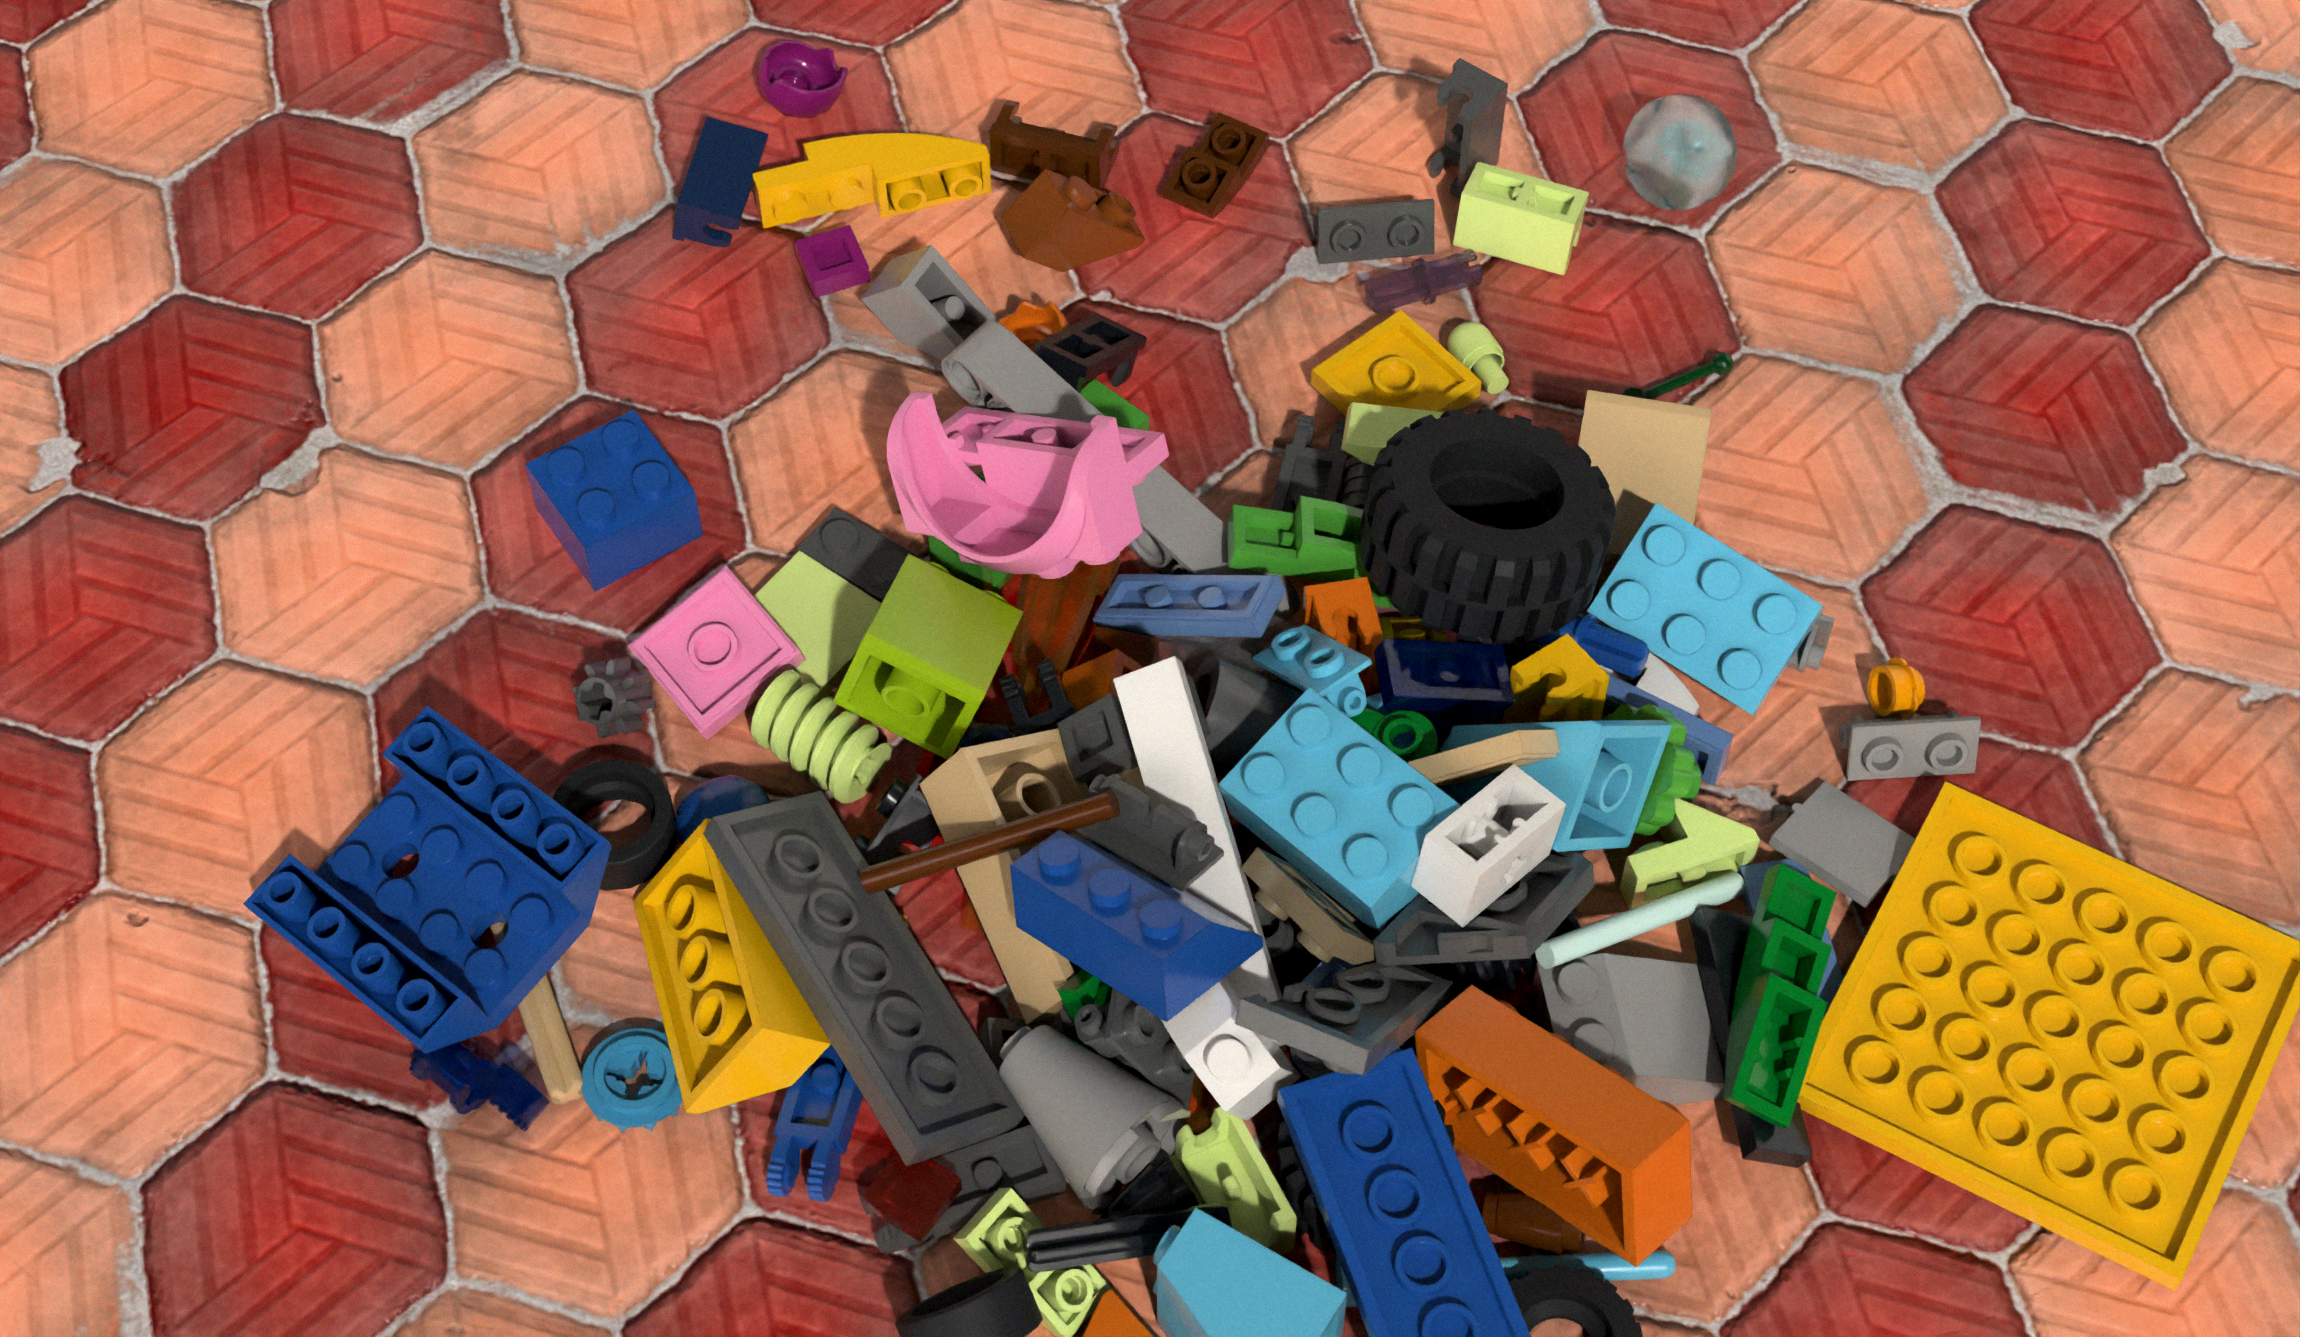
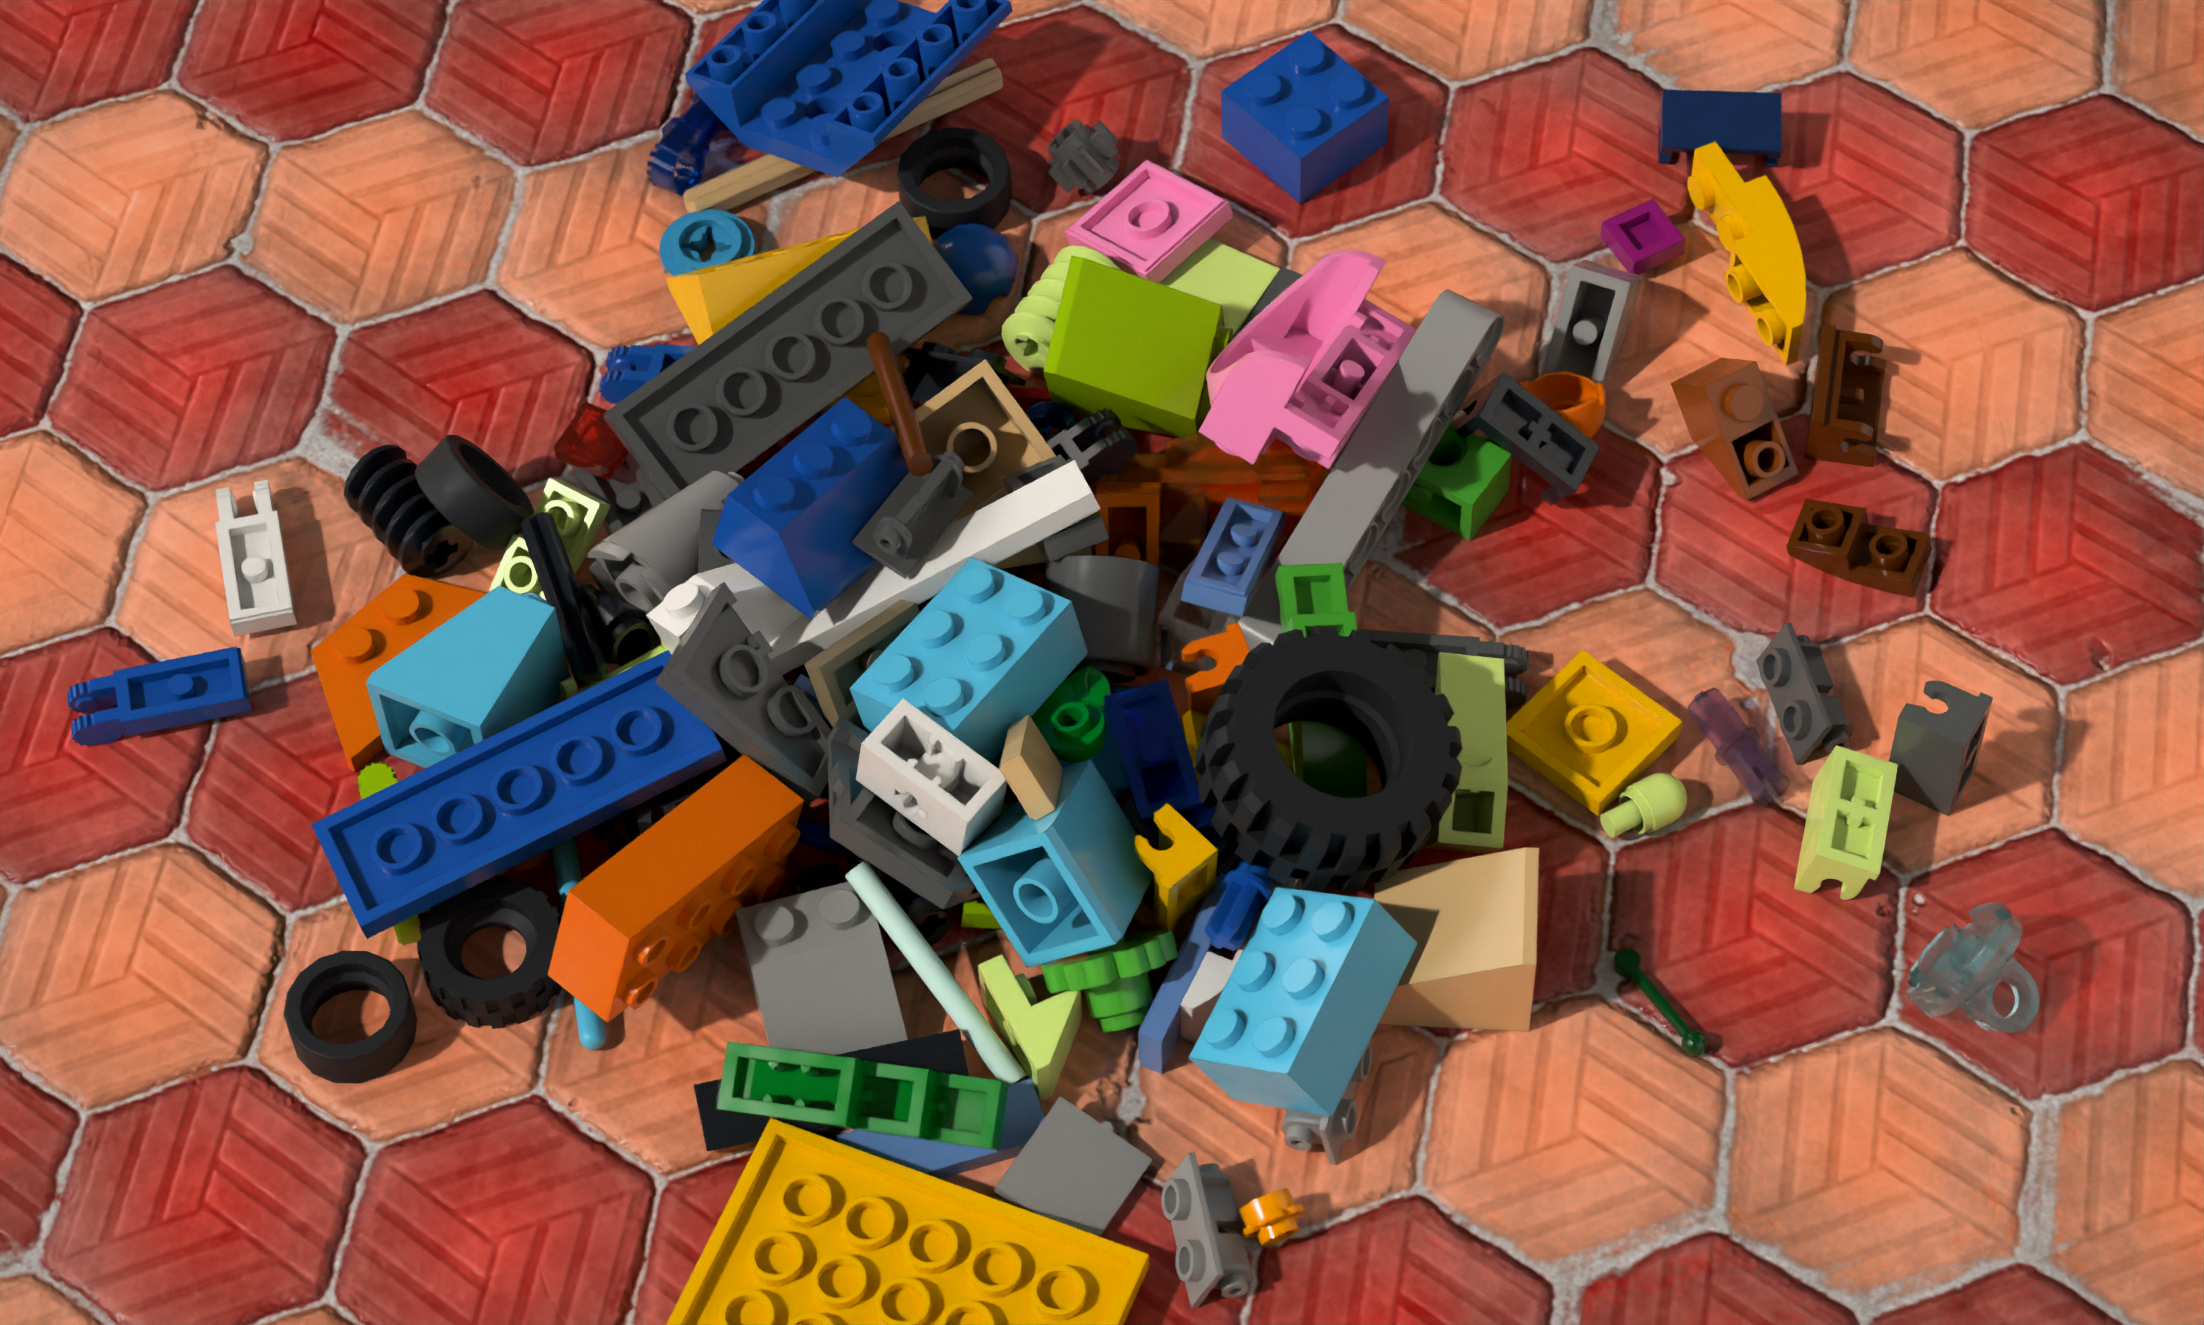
camera: 85 degrees right, 0 degrees up
magenta hair [757,39,848,118] -> none
medium azure hinge [1252,624,1372,718] -> none

